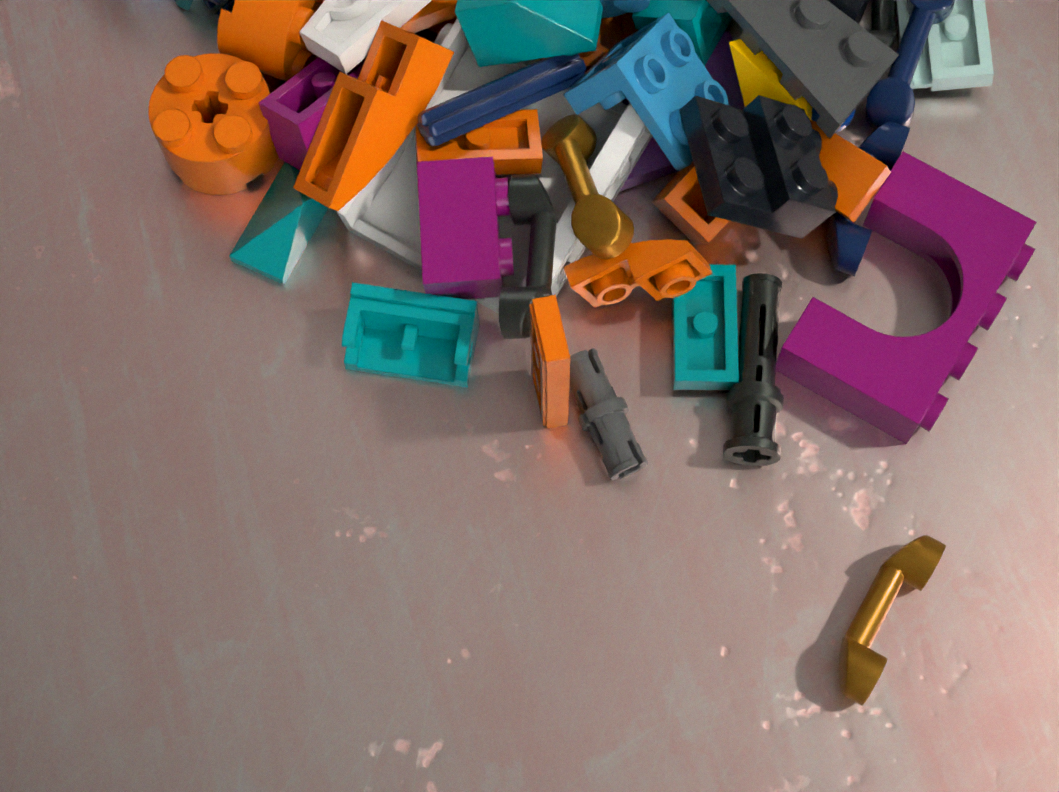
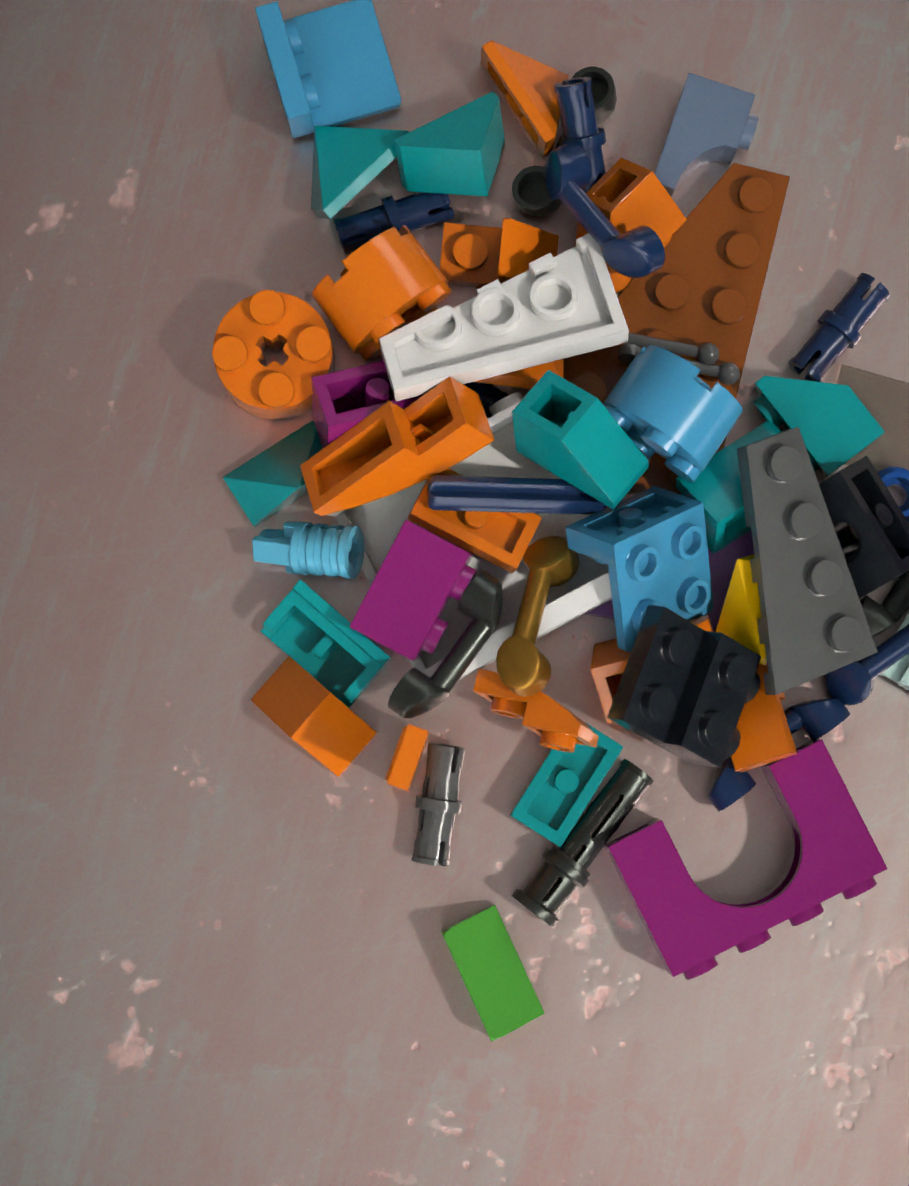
camera: 25 degrees right, 15 degrees up
pearl gold bar [839,535,946,706] -> none
none -> orange slope [251,656,377,777]
none -> medium azure hinge [252,521,364,579]
none -> bright green slope [441,904,544,1042]

